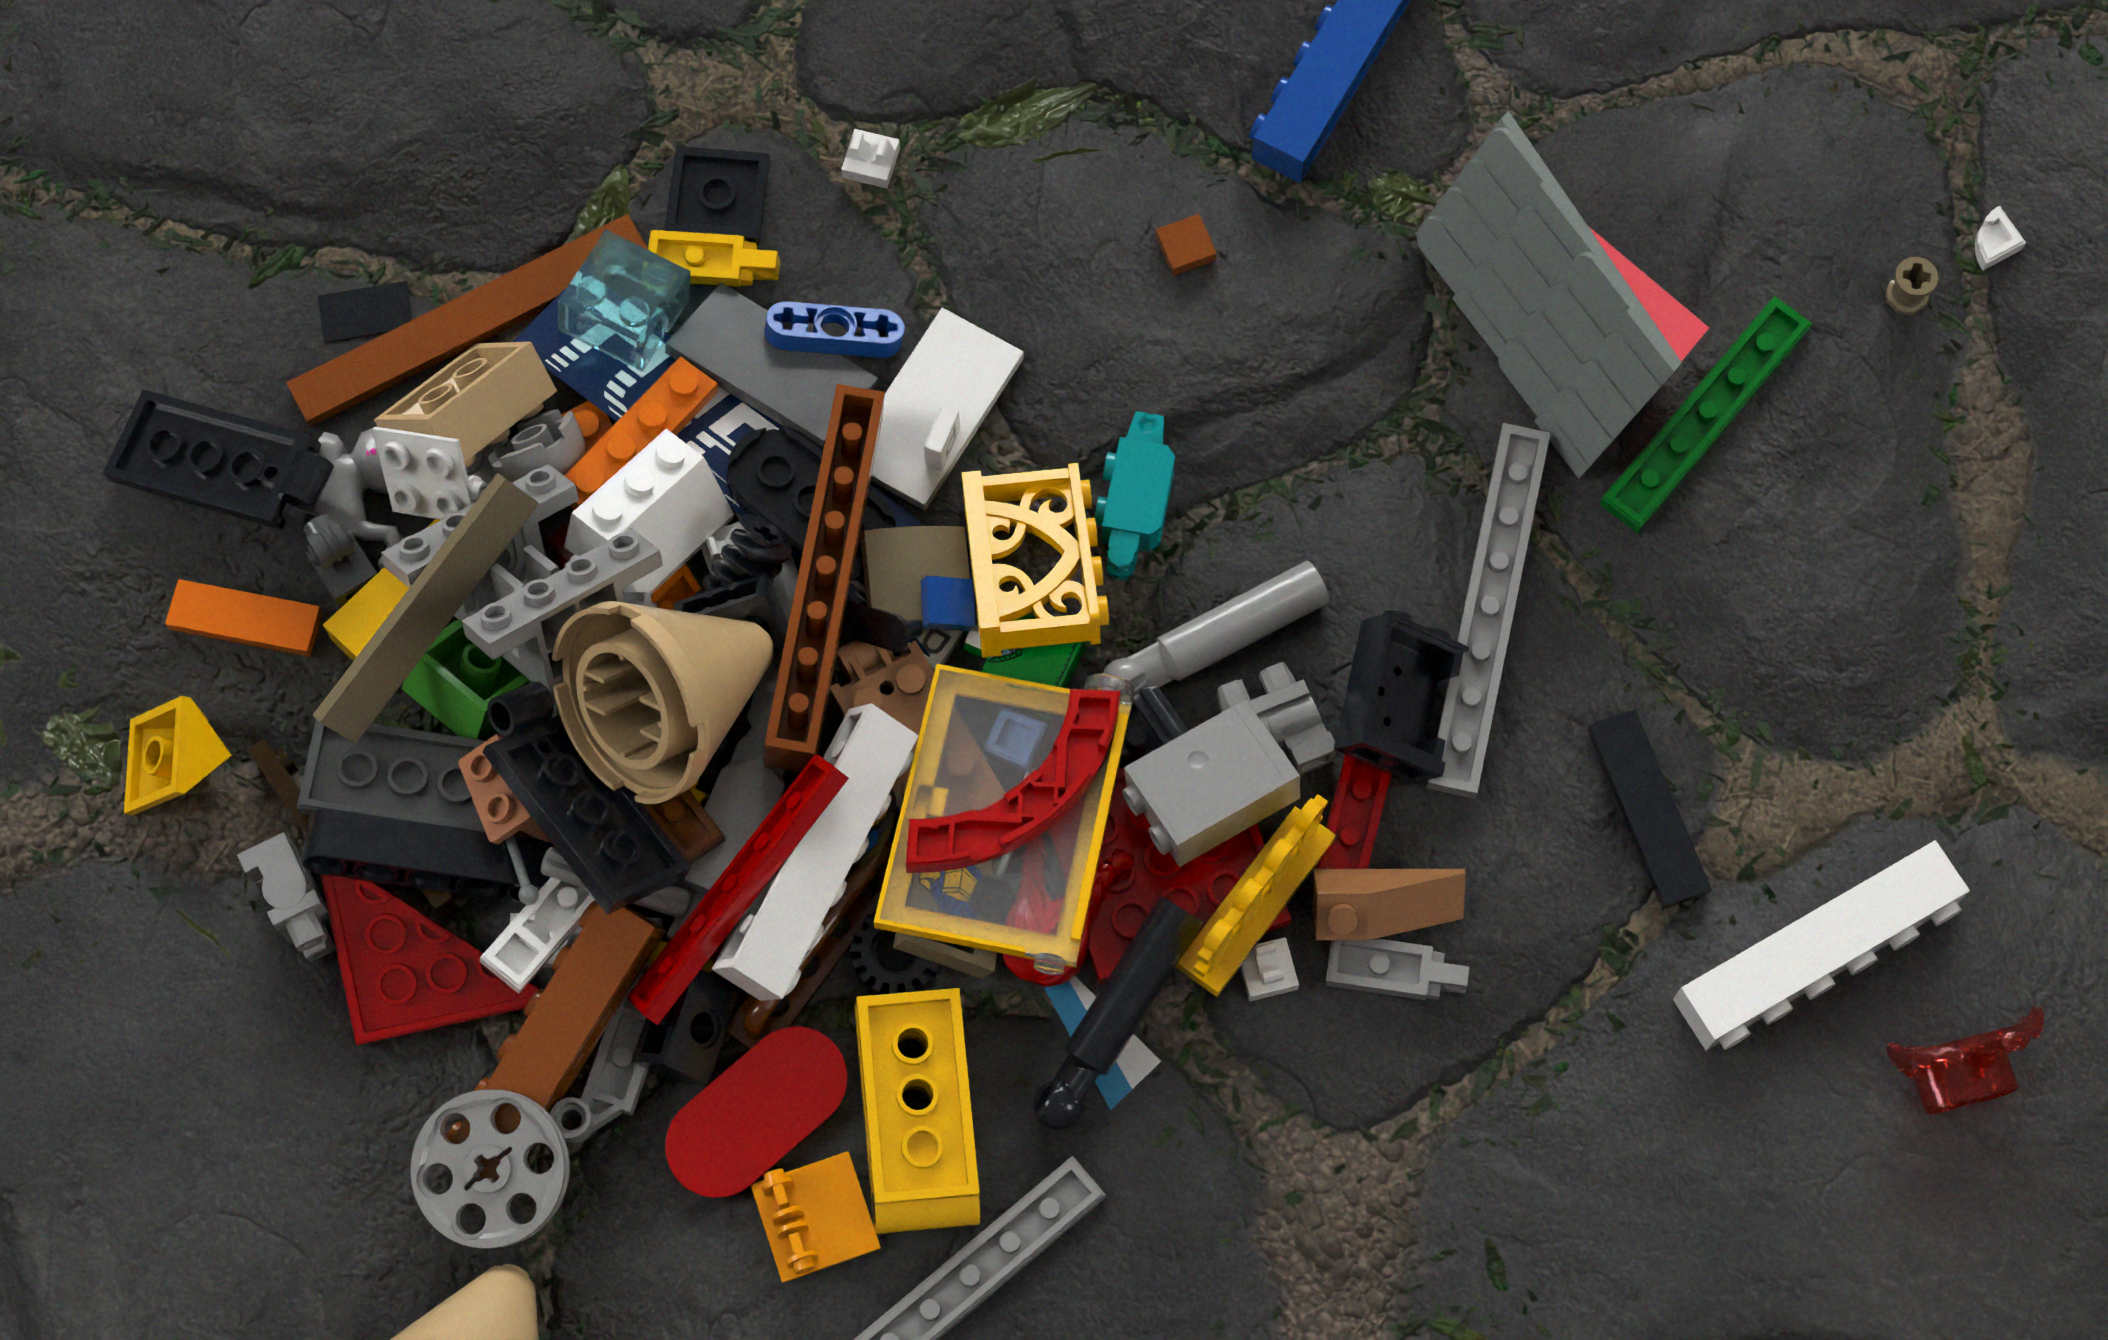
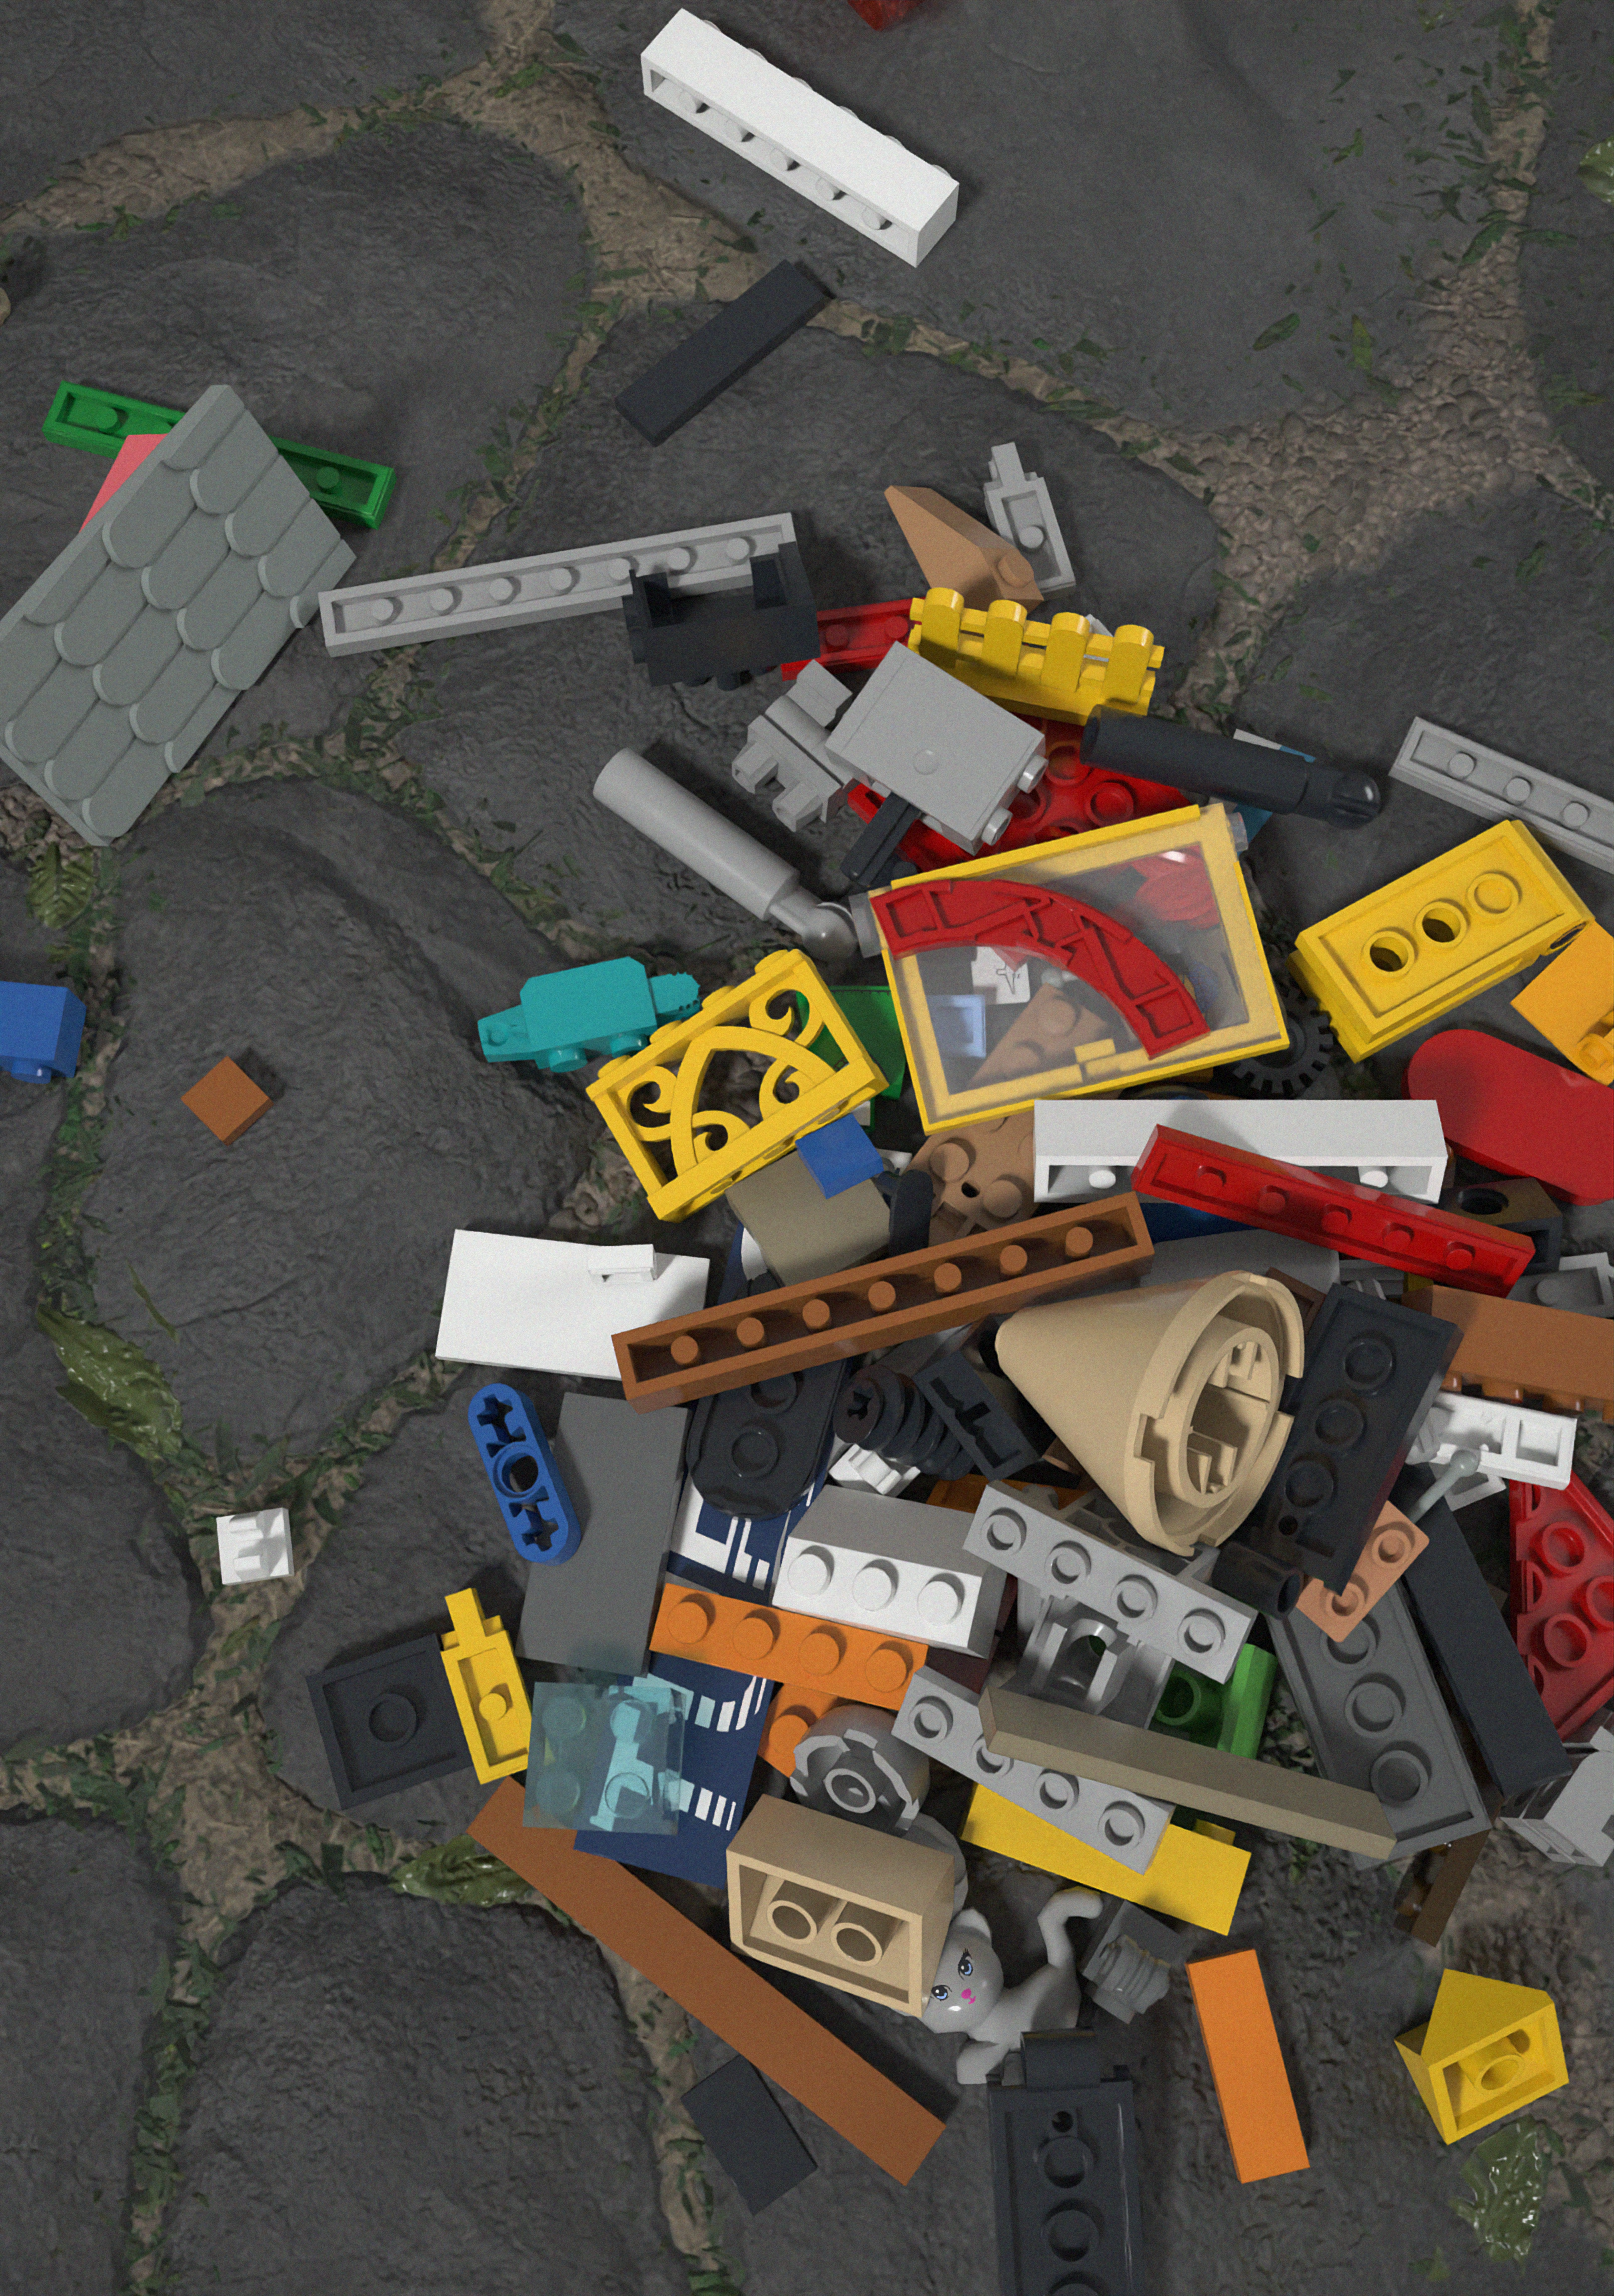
camera: 115 degrees left, 5 degrees up
white hinge [372,427,488,520] -> none

